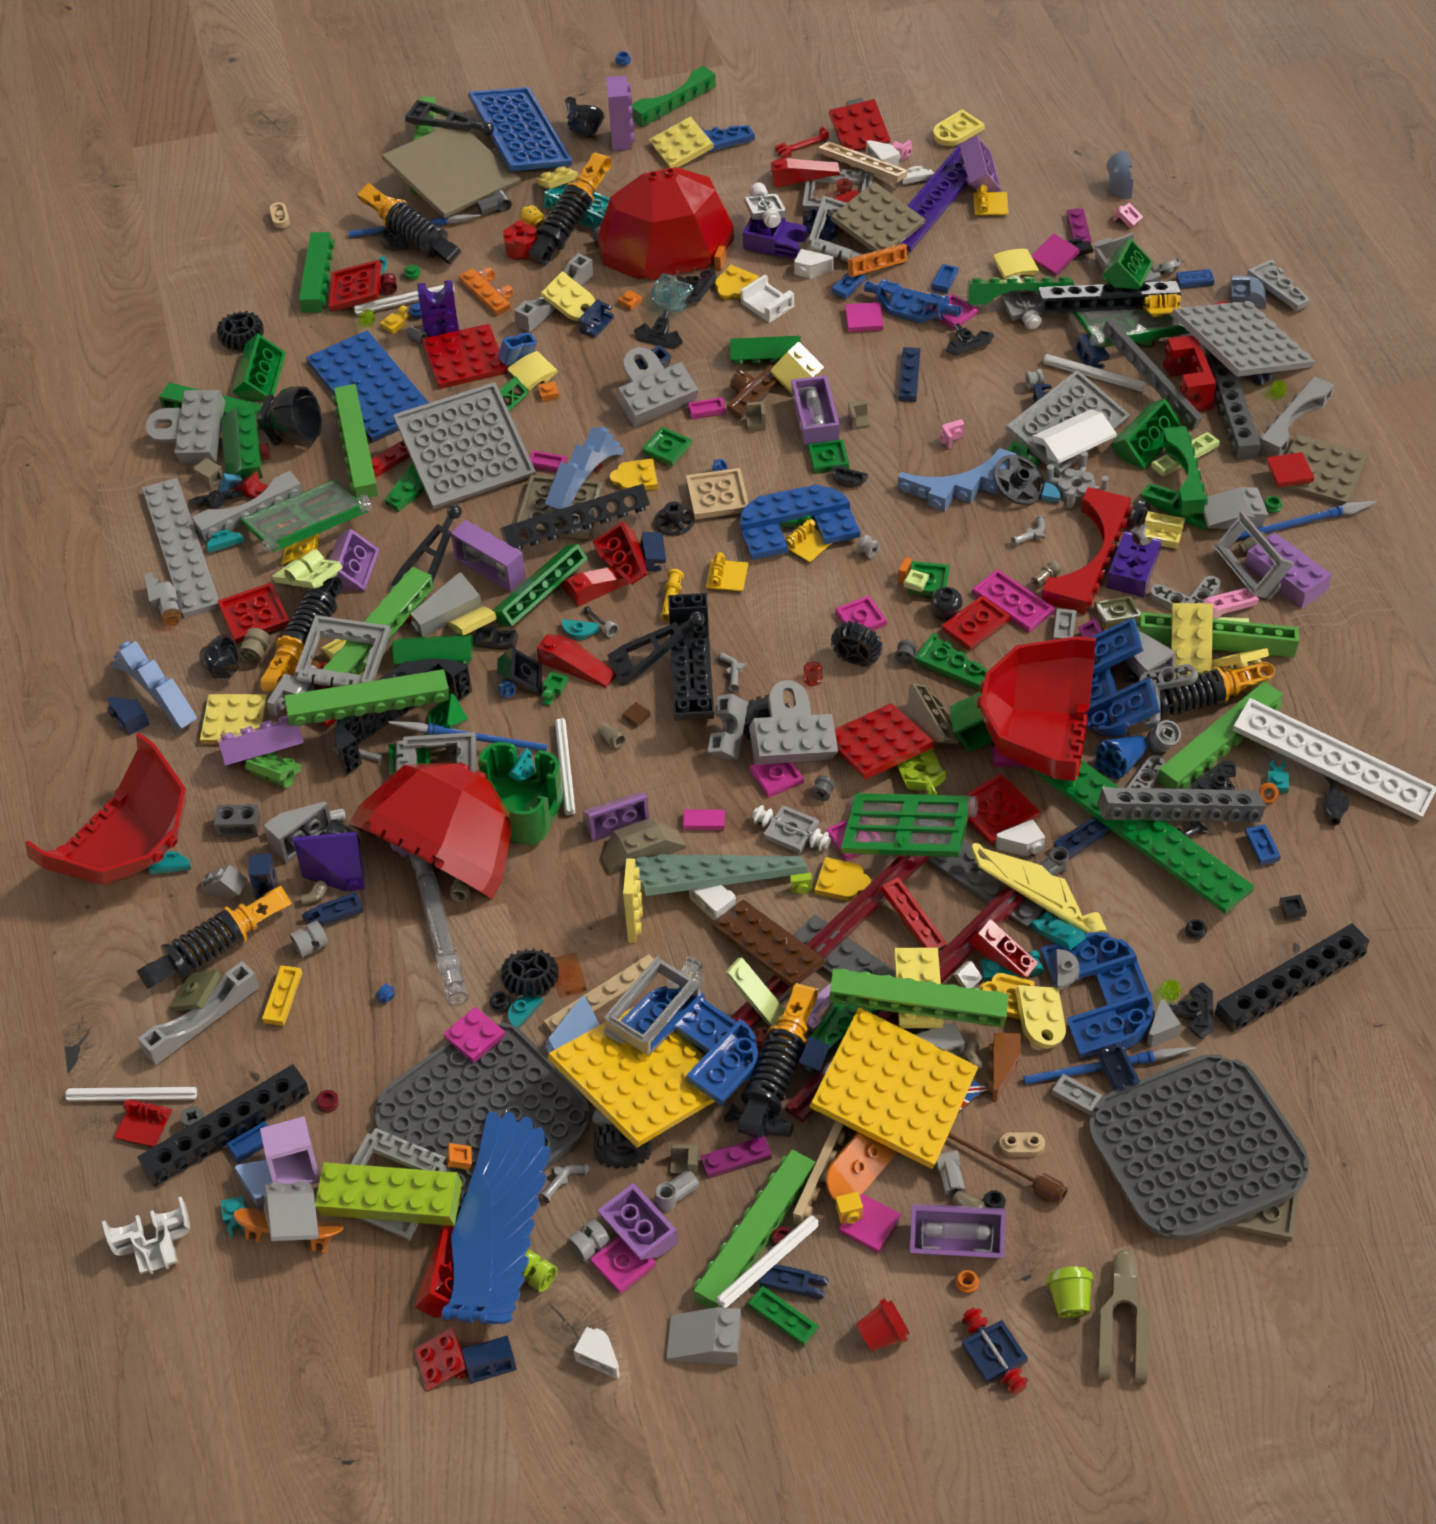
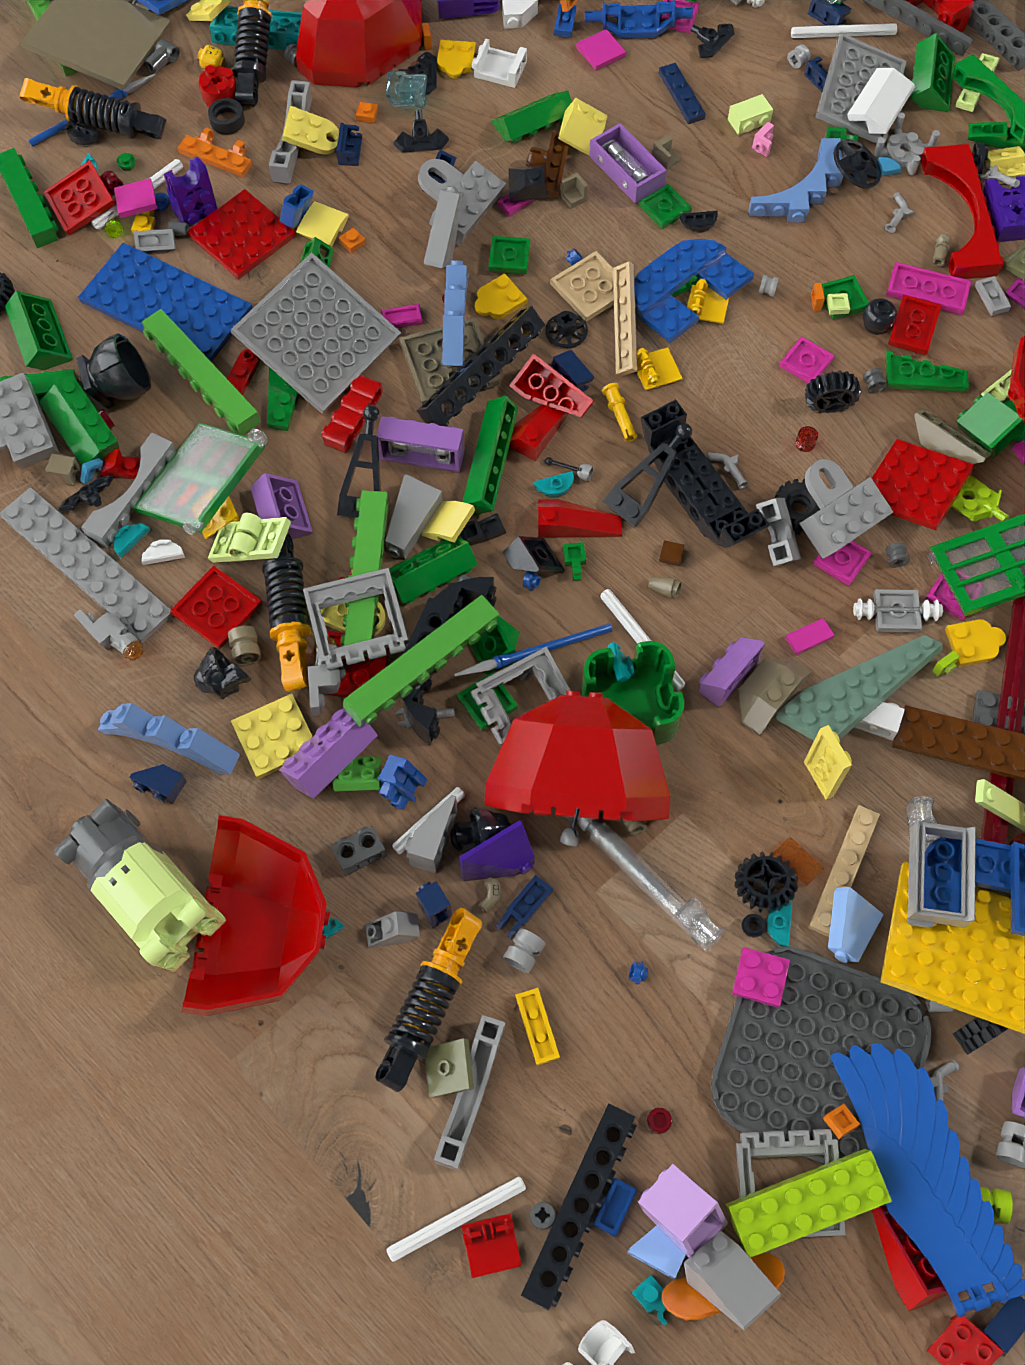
camera: 30 degrees left, 15 degrees up
none -> yellowish green piece [53,799,226,972]
none -> dark pink tile [114,178,158,218]
none -> light grey plate [134,229,176,251]
none -> white plate [142,540,185,565]
none -> black tyre [208,98,245,135]
none -> red brick [321,375,383,454]
none -> blue hips [378,755,428,810]
none -> light grey slope [424,186,464,268]
none -> black slope [508,163,548,202]
none -> light grey hinge [560,808,580,846]
none -> tan plate [613,261,637,377]
none -> yellowish green brick [728,94,773,135]

